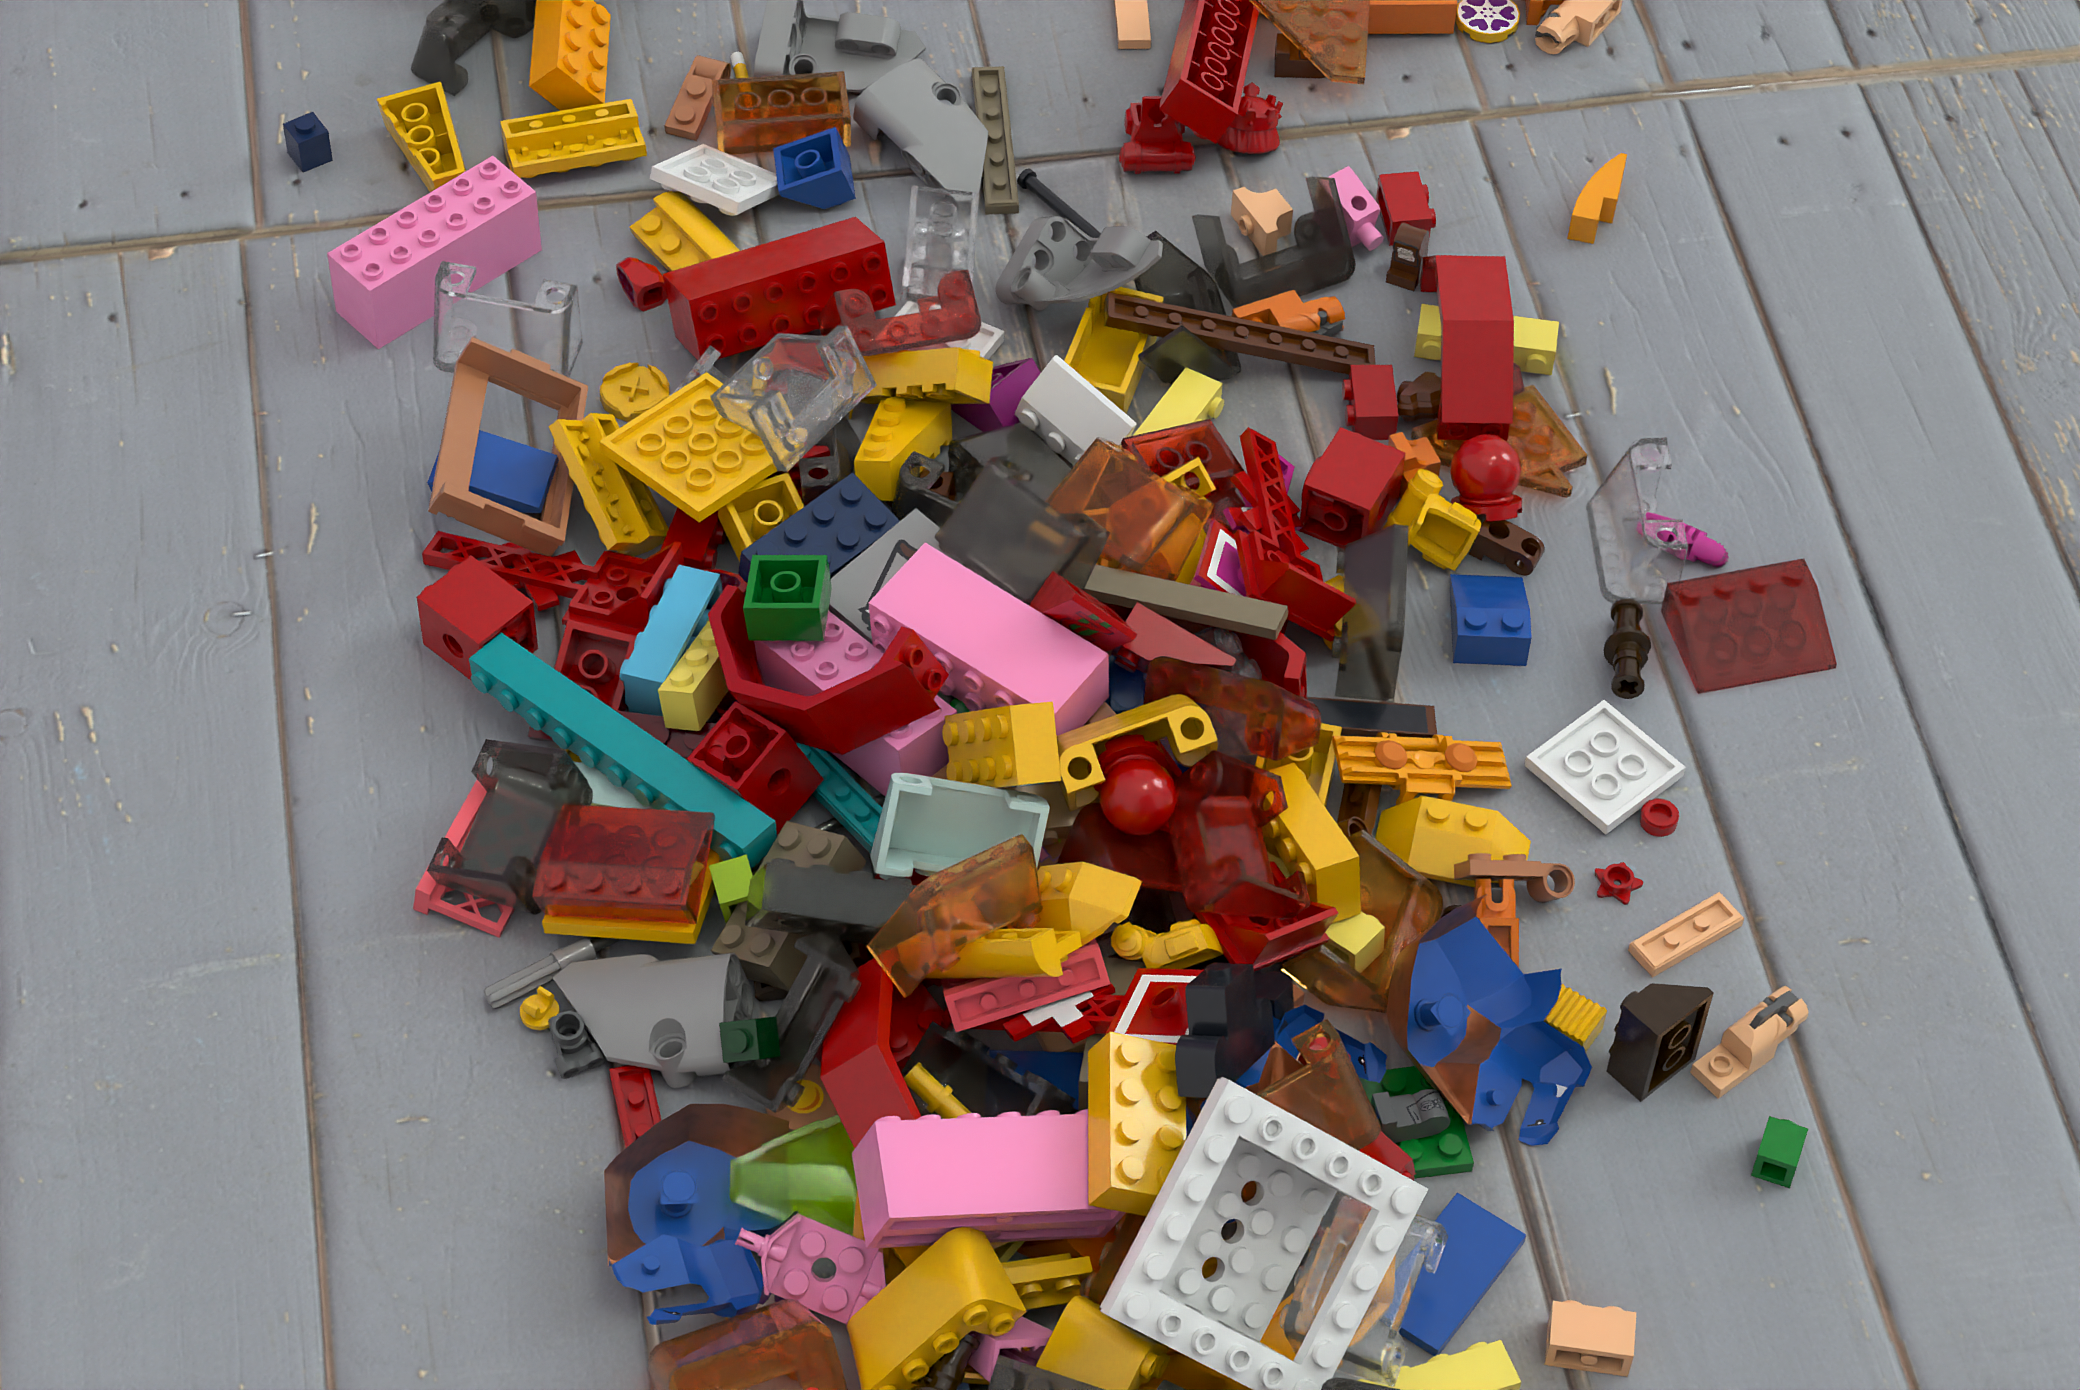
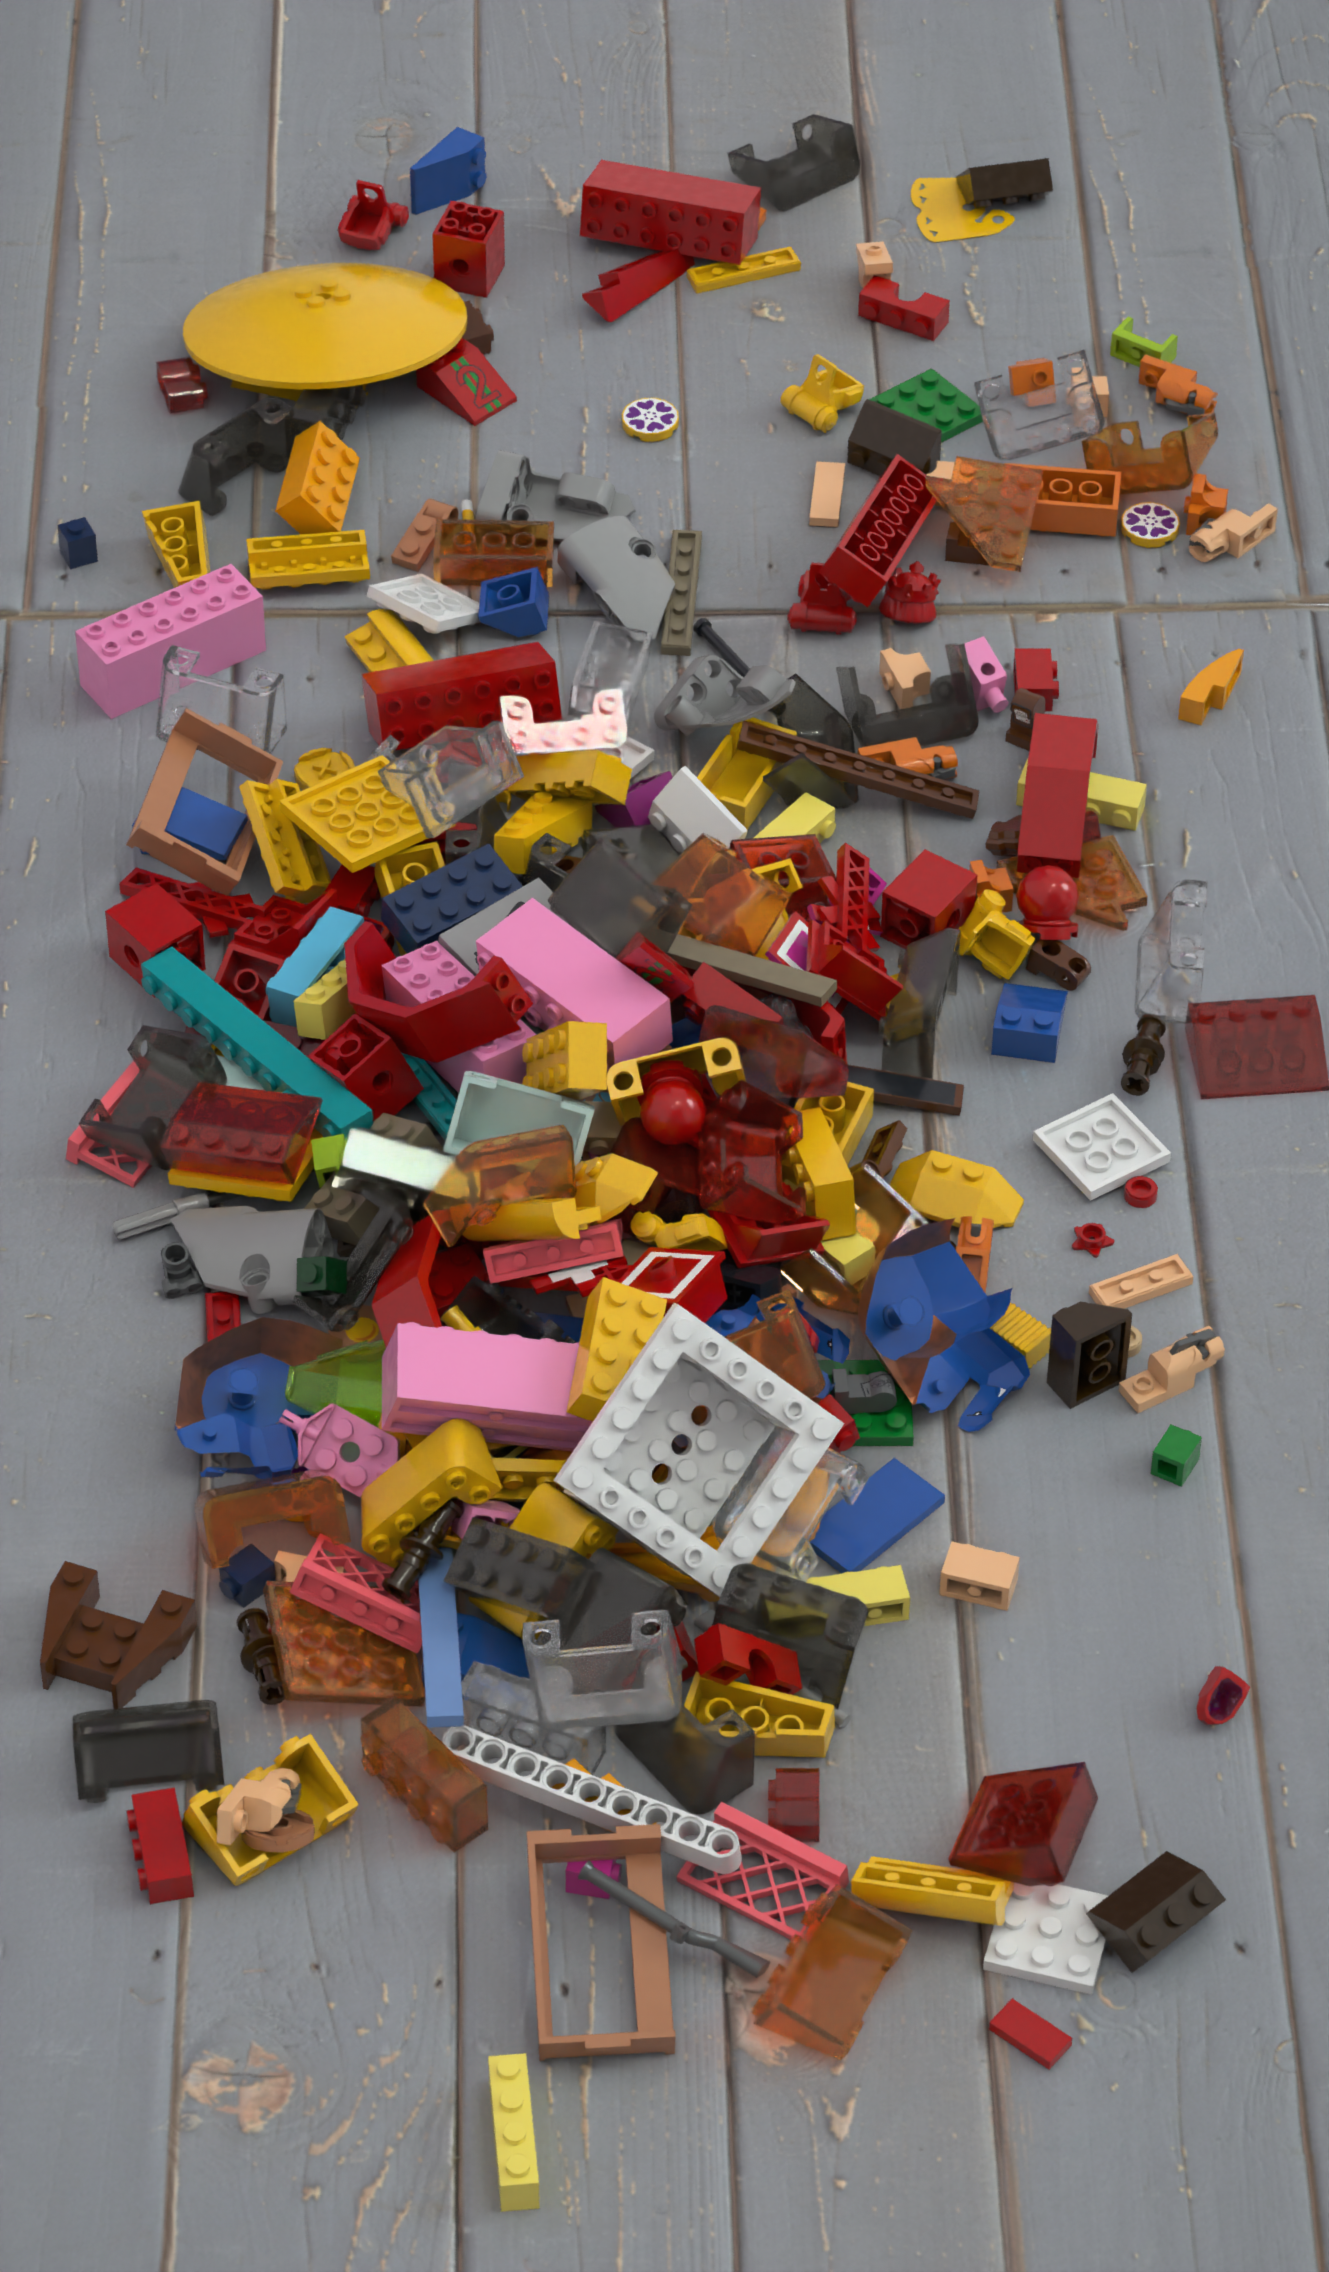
camera: 10 degrees right, 5 degrees down
yellow plate [520,986,560,1030] -> none
red rock [616,257,667,312] -> none
green brick [743,555,832,641] -> none
black brick [1175,963,1275,1098] -> none
light orange piece [1332,732,1512,805] -> none
red piece [1342,365,1399,440] -> none
nougat plate [1454,853,1575,903] -> none
dark pink hinge [1638,512,1729,568] -> none

